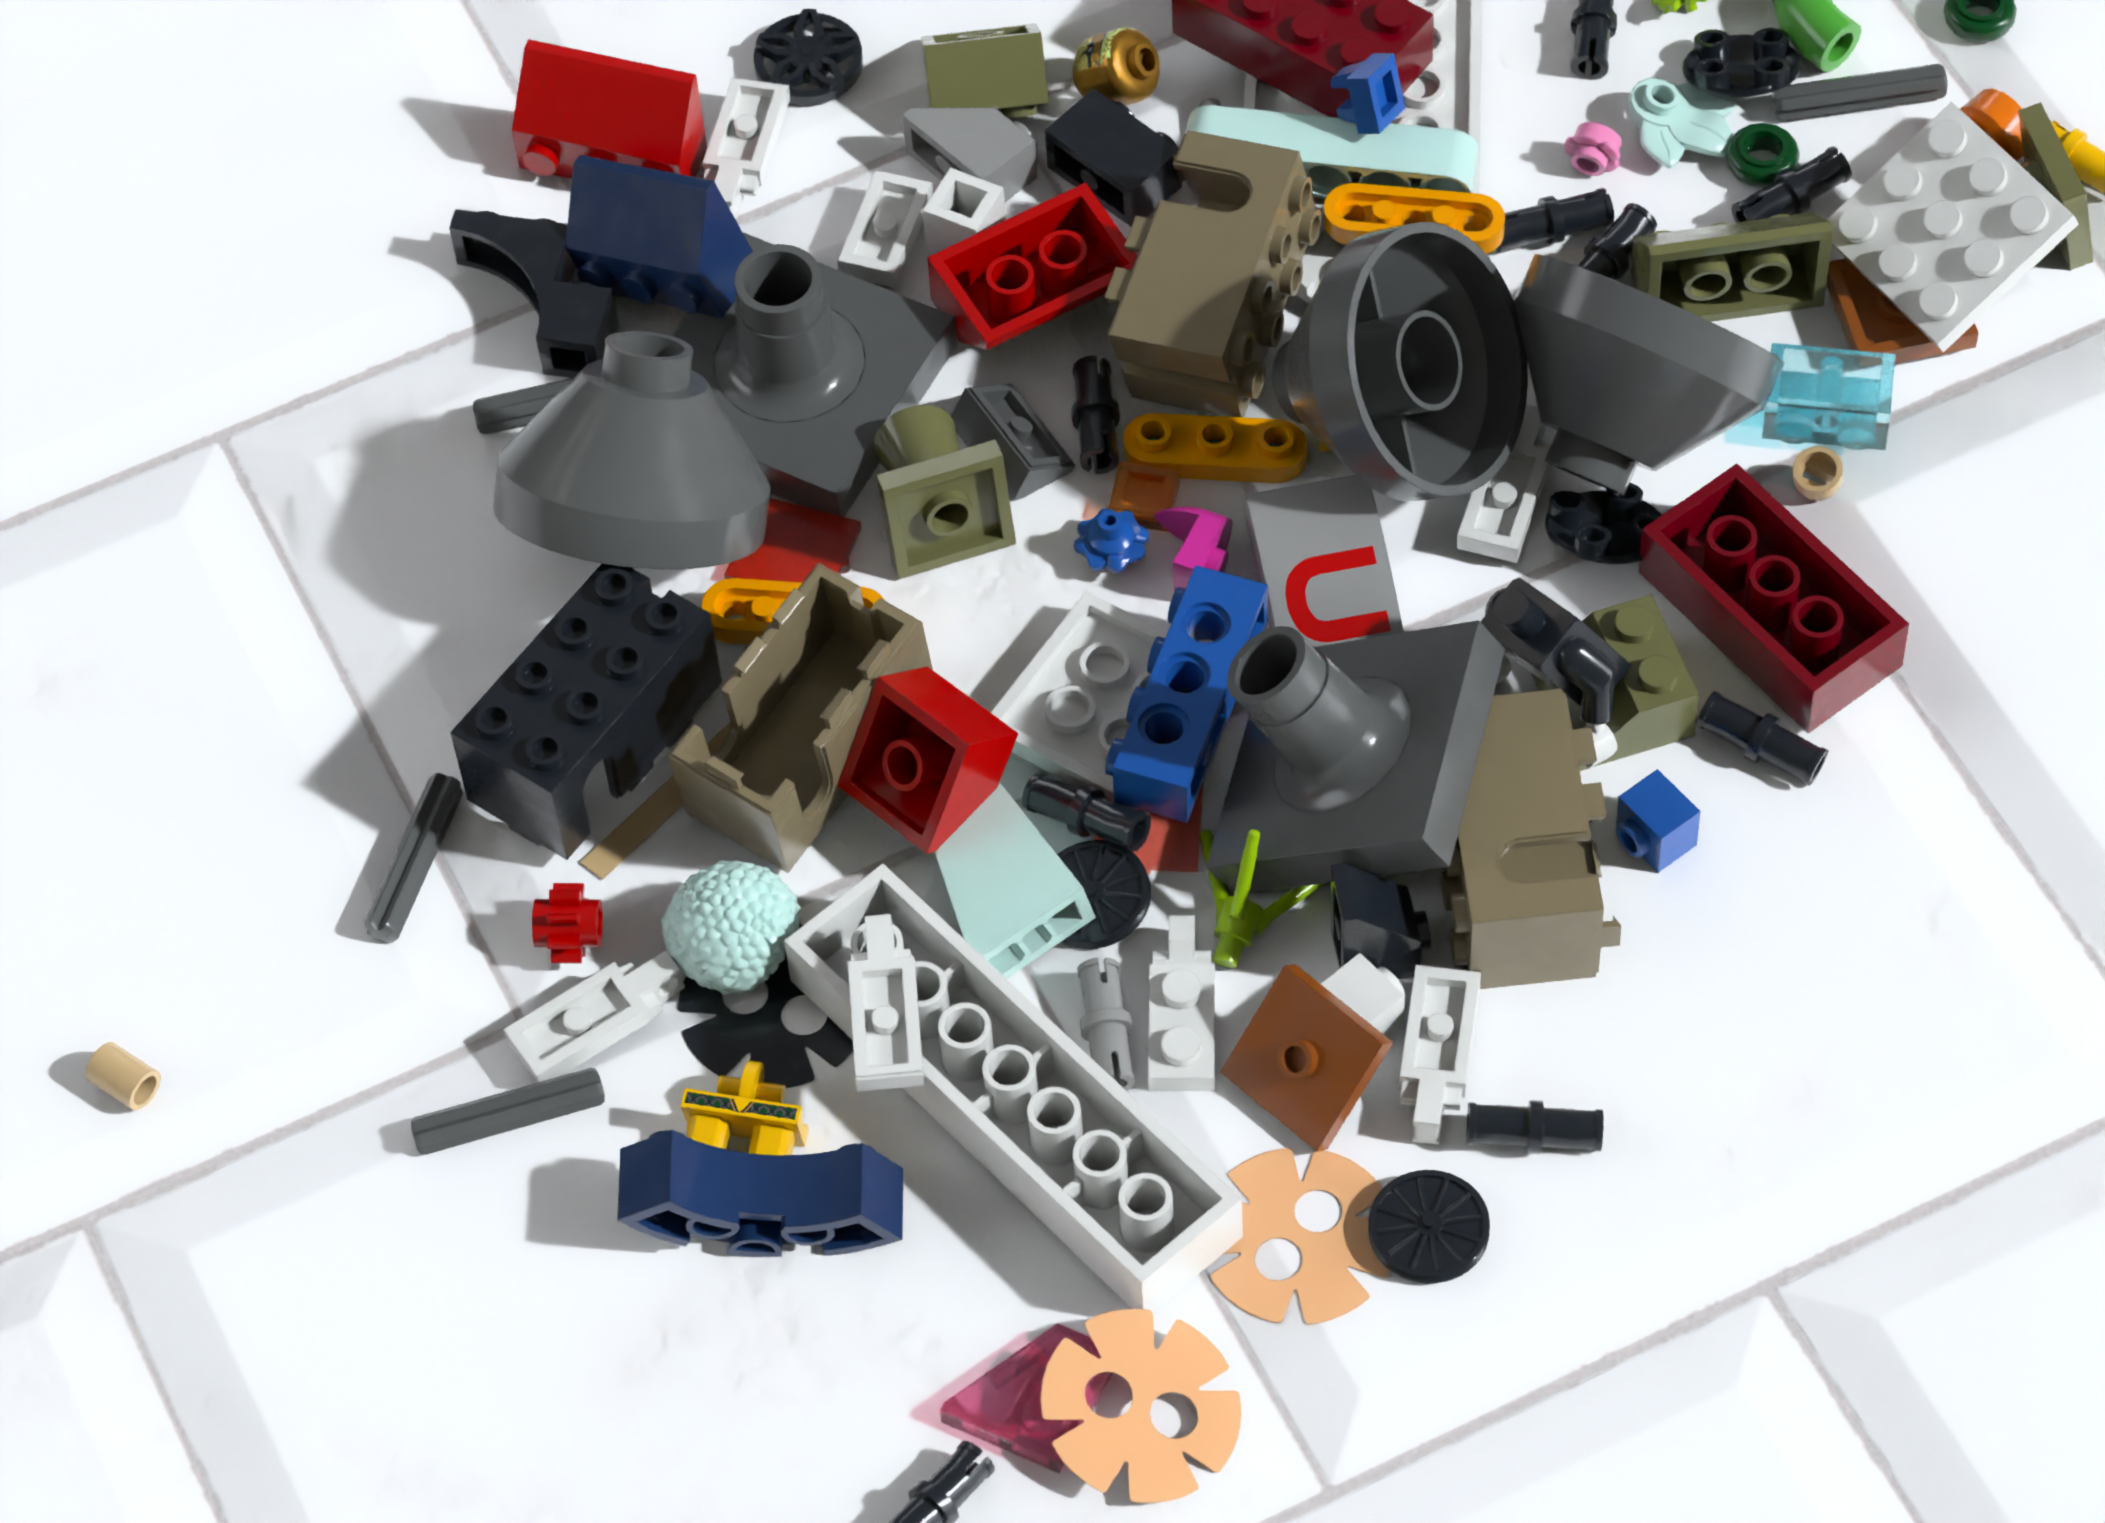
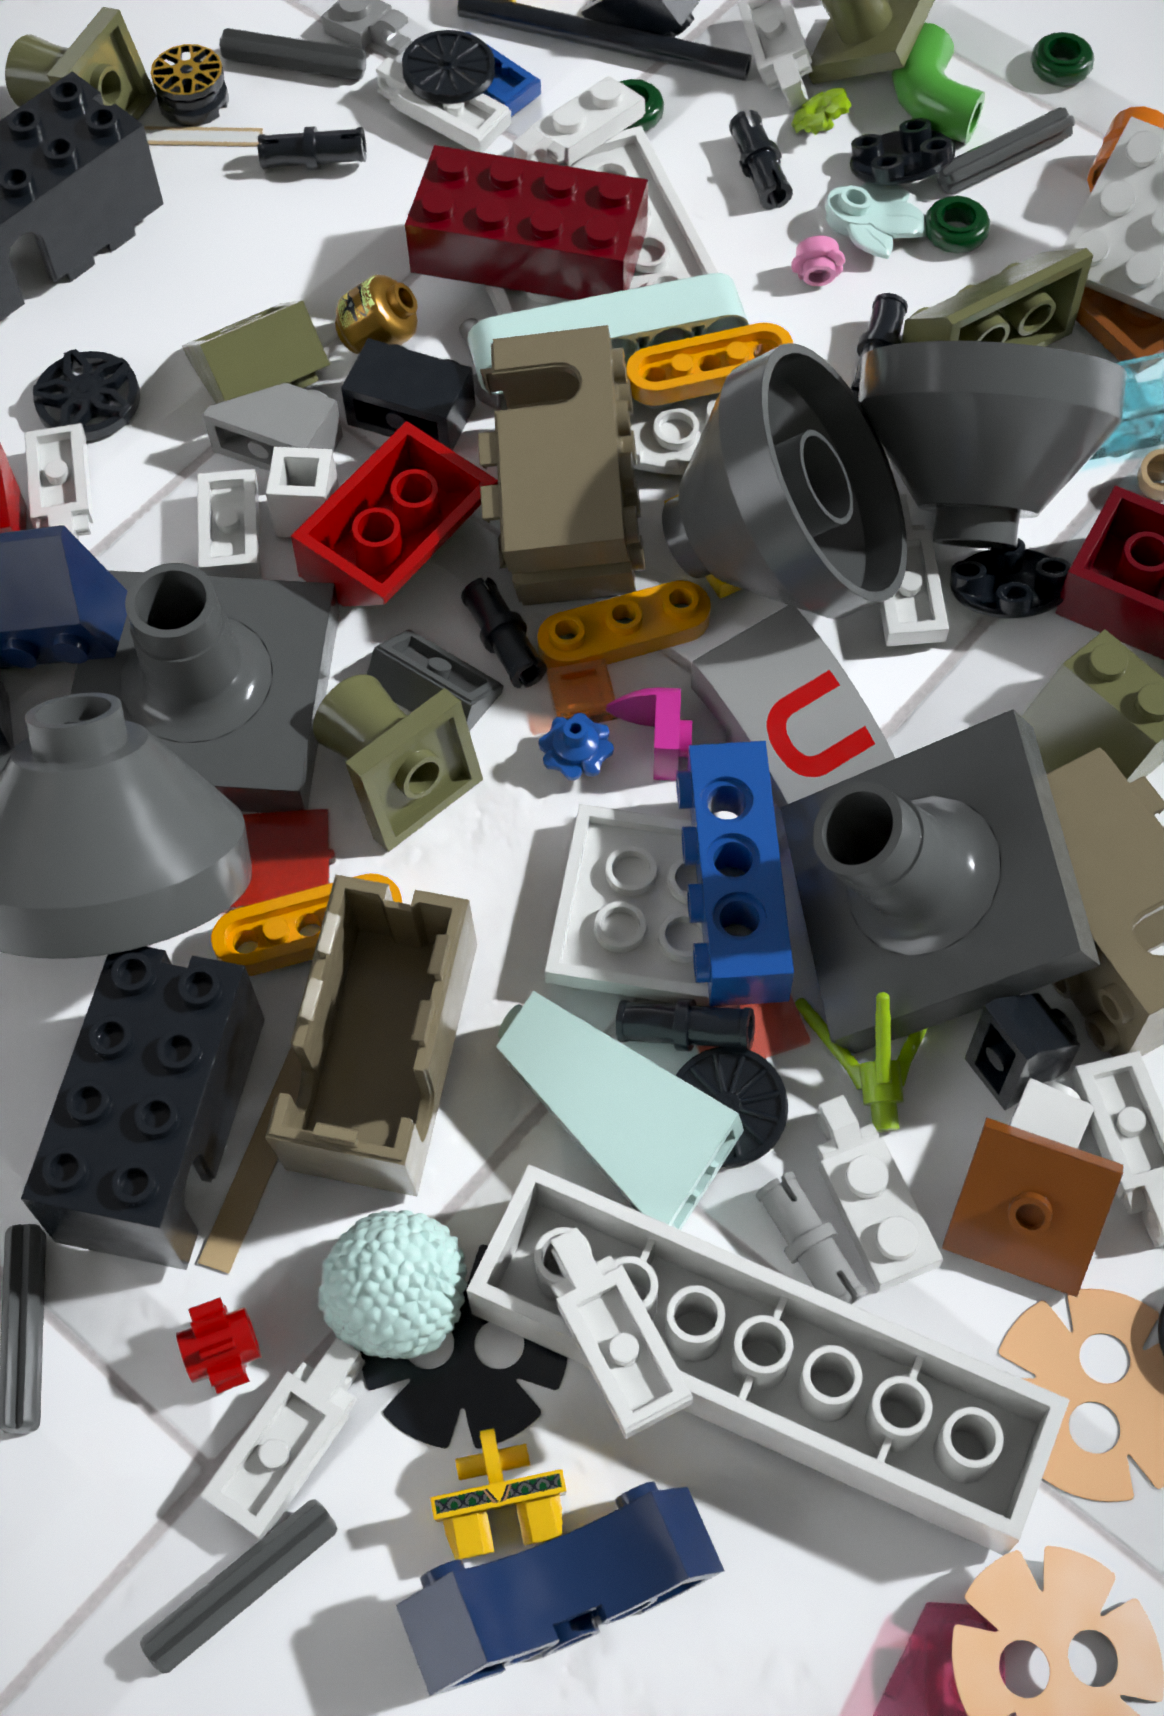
camera: 25 degrees left, 5 degrees up
red slope [837,666,1018,854] -> none
blue tile [1330,53,1406,134] -> none
black torso [1481,577,1632,769] -> none
black pin [1496,187,1614,253] -> none
black pin [1731,146,1852,223] -> none

